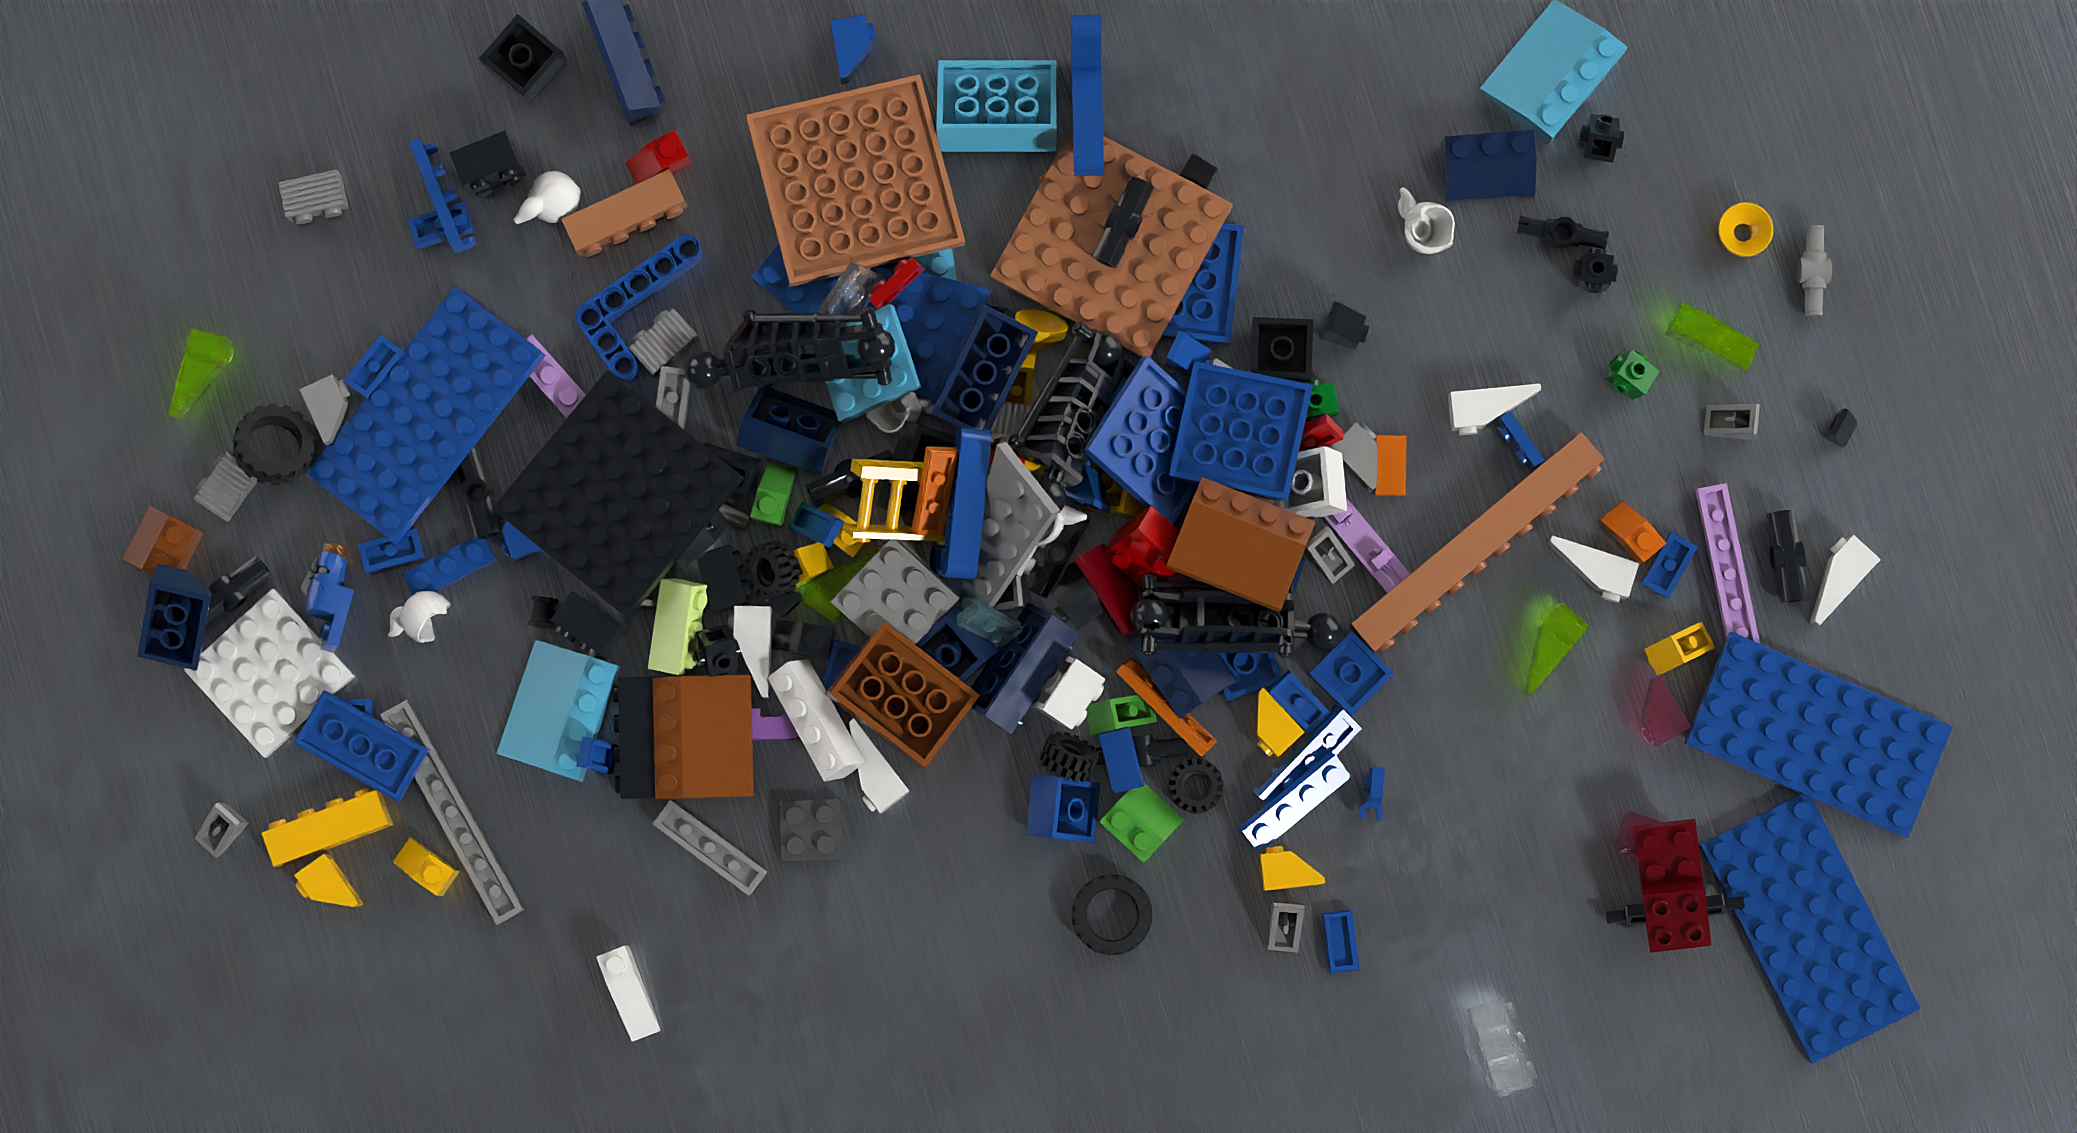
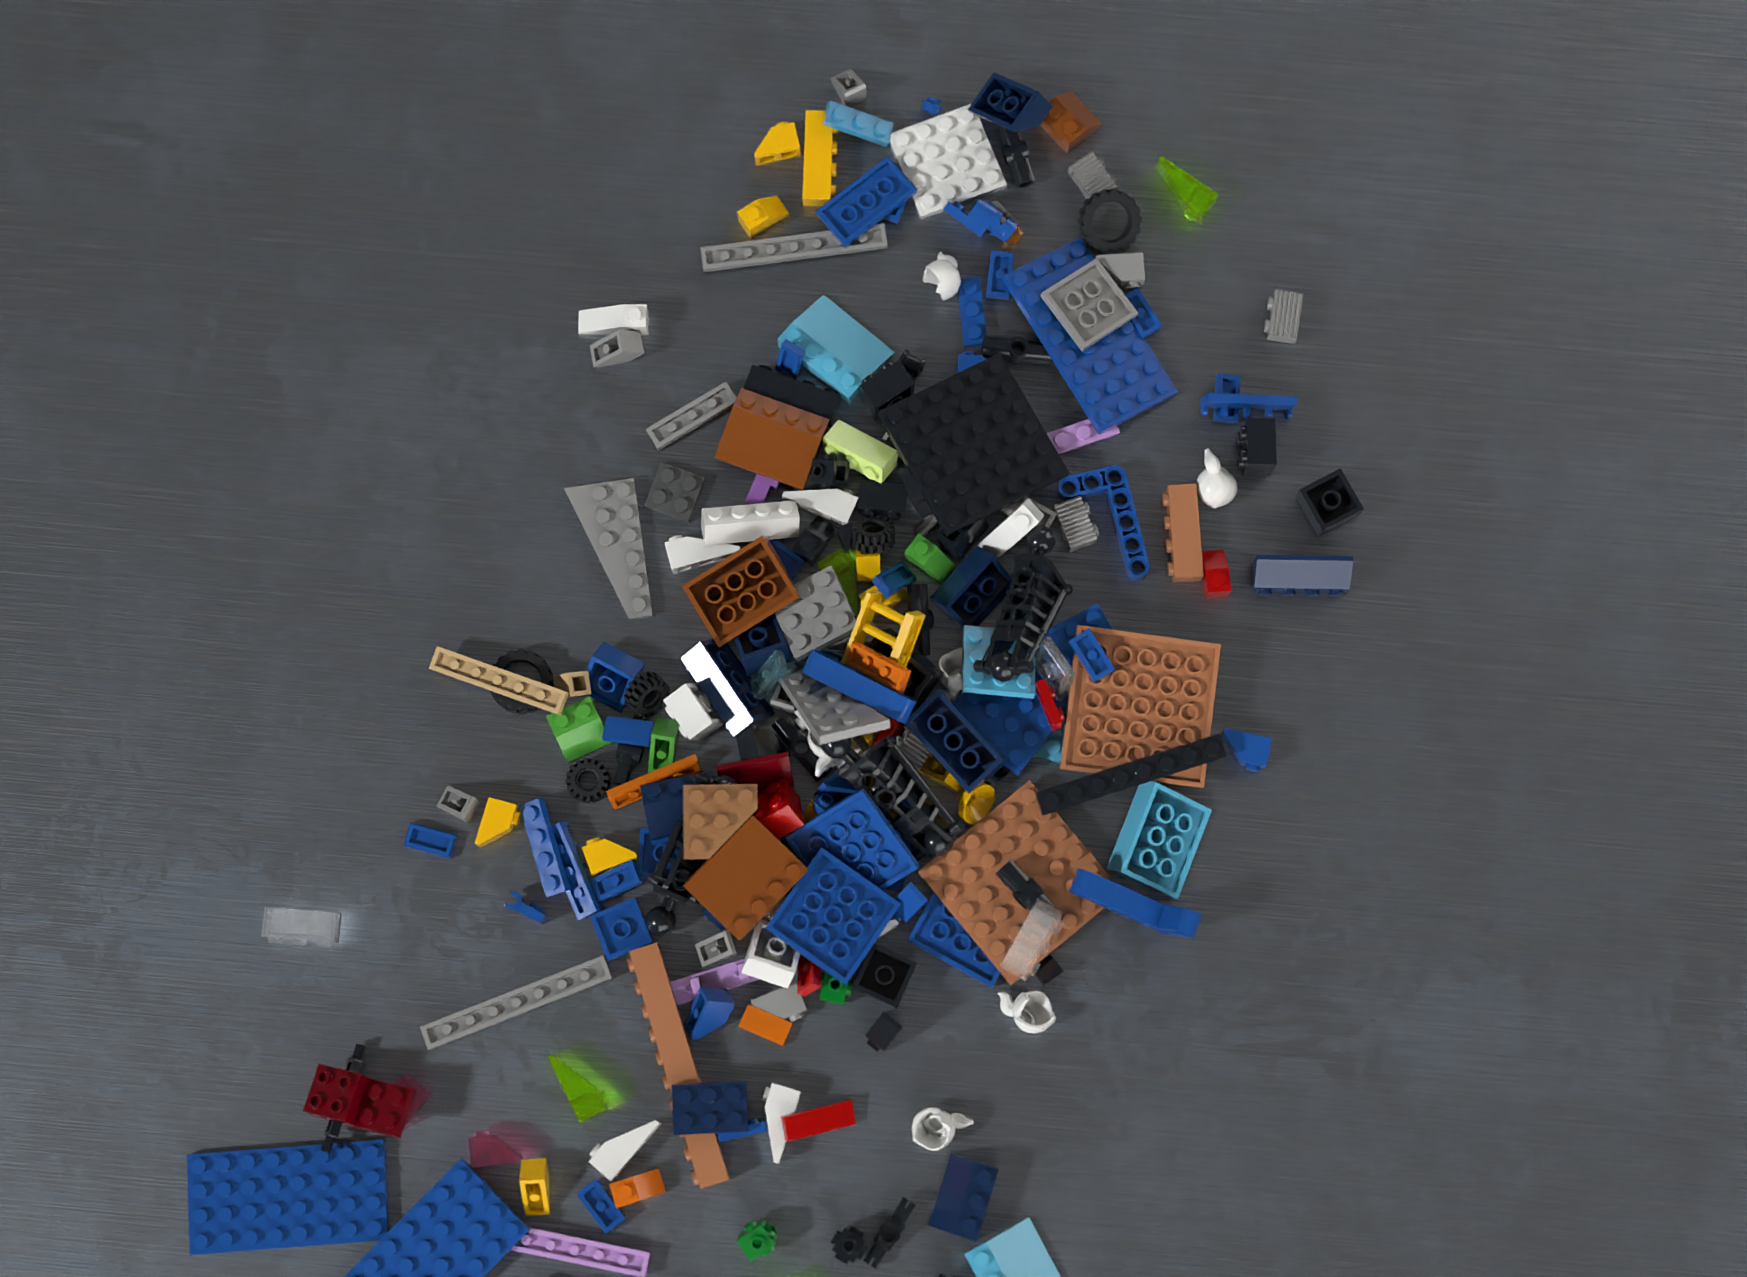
camera: 110 degrees right, 5 degrees down
none -> light grey plate [420,955,613,1050]
none -> tan plate [429,646,569,716]
none -> tan brick [554,671,591,699]
none -> light grey wing [564,478,653,620]
none -> light grey slope [589,330,644,368]
none -> dark blue plate [672,1081,748,1135]
none -> medium nougat plate [683,784,758,859]
none -> blue slope [684,986,734,1041]
none -> red tile [781,1099,856,1142]
none -> blue plate [813,793,835,814]
none -> dark azure plate [823,101,893,147]
none -> blue plate [921,97,943,116]
none -> white slope [977,498,1044,559]
none -> white hair [998,990,1056,1033]
none -> clear brick [1000,899,1064,981]
none -> black plate [1035,734,1227,816]
none -> light grey plate [1040,258,1138,351]
none -> blue plate [1068,628,1115,683]

